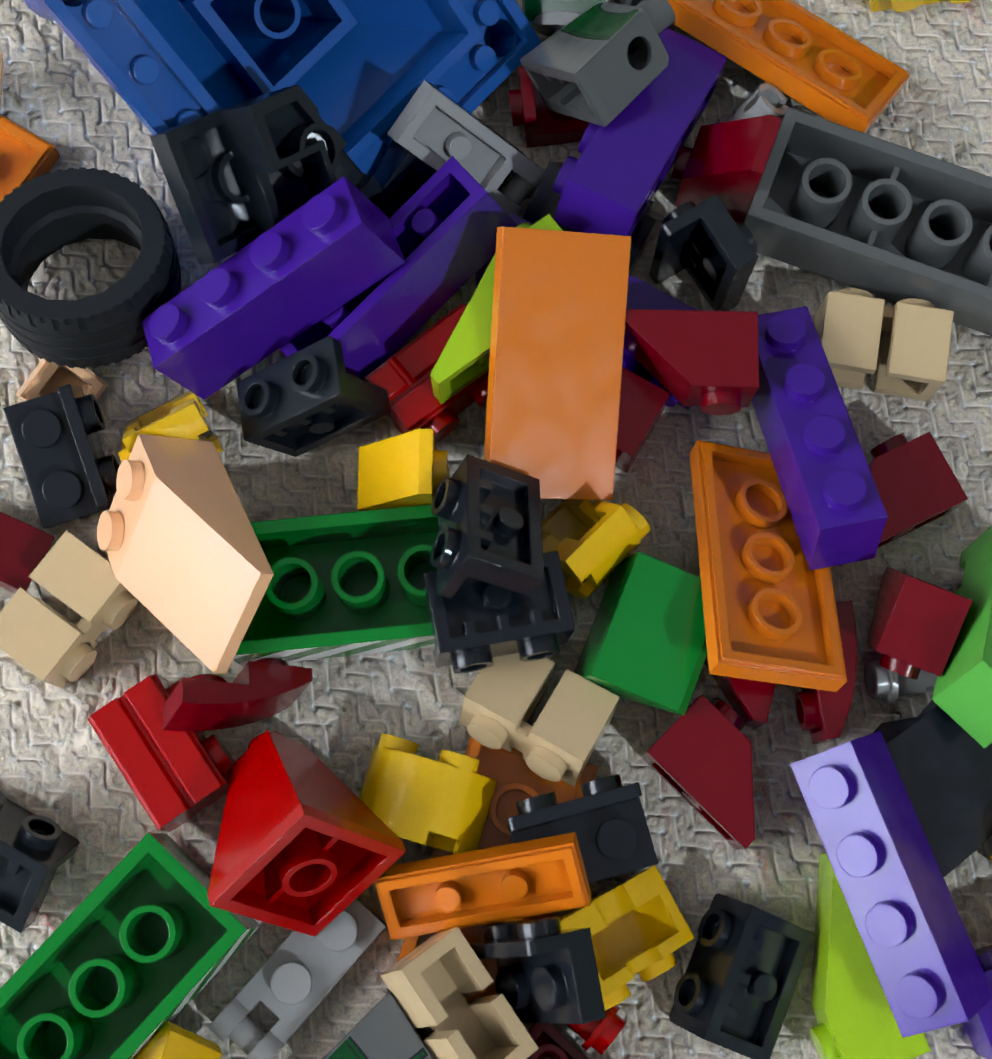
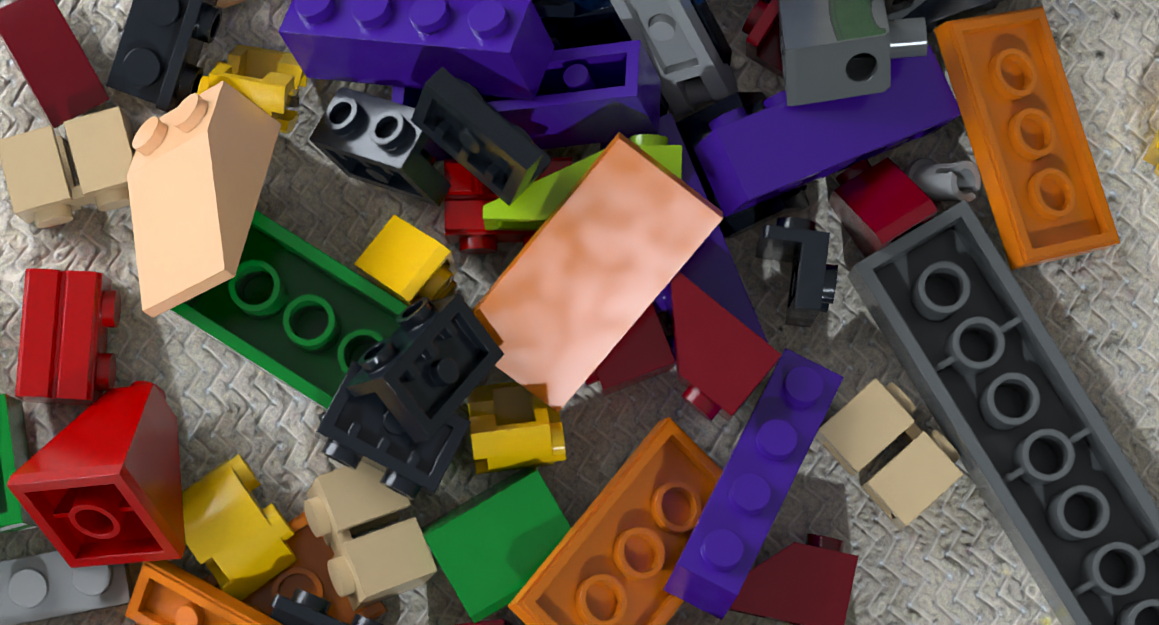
camera: 40 degrees right, 5 degrees up
dark red slope [163,658,313,731] -> none
none -> black bracket [410,67,551,206]

